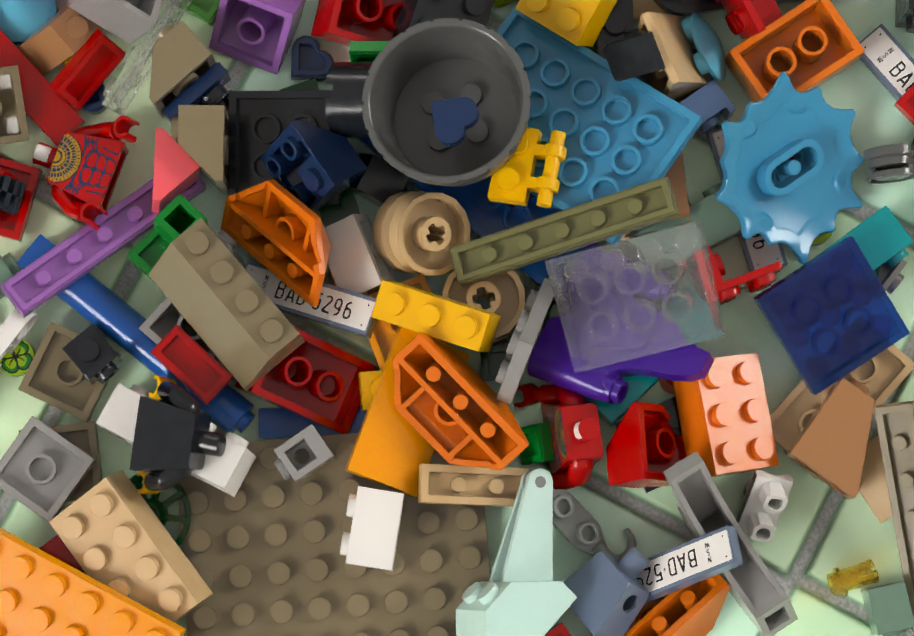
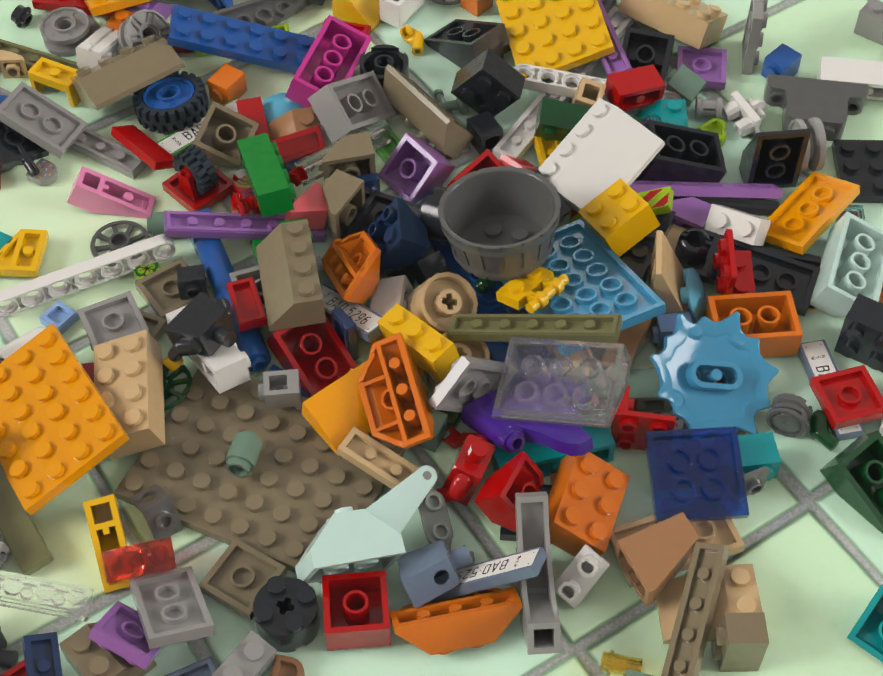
camera: 30 degrees right, 30 degrees down
white brick [340,486,405,571] -> none
dark blue tile [431,97,479,147] -> none
green tile [520,422,555,466] -> none
black slope [603,27,666,81] -> none
none -> sand green brick [225,431,263,477]
none -> green brick [237,133,296,218]
none -> dark blue tile [331,306,359,361]

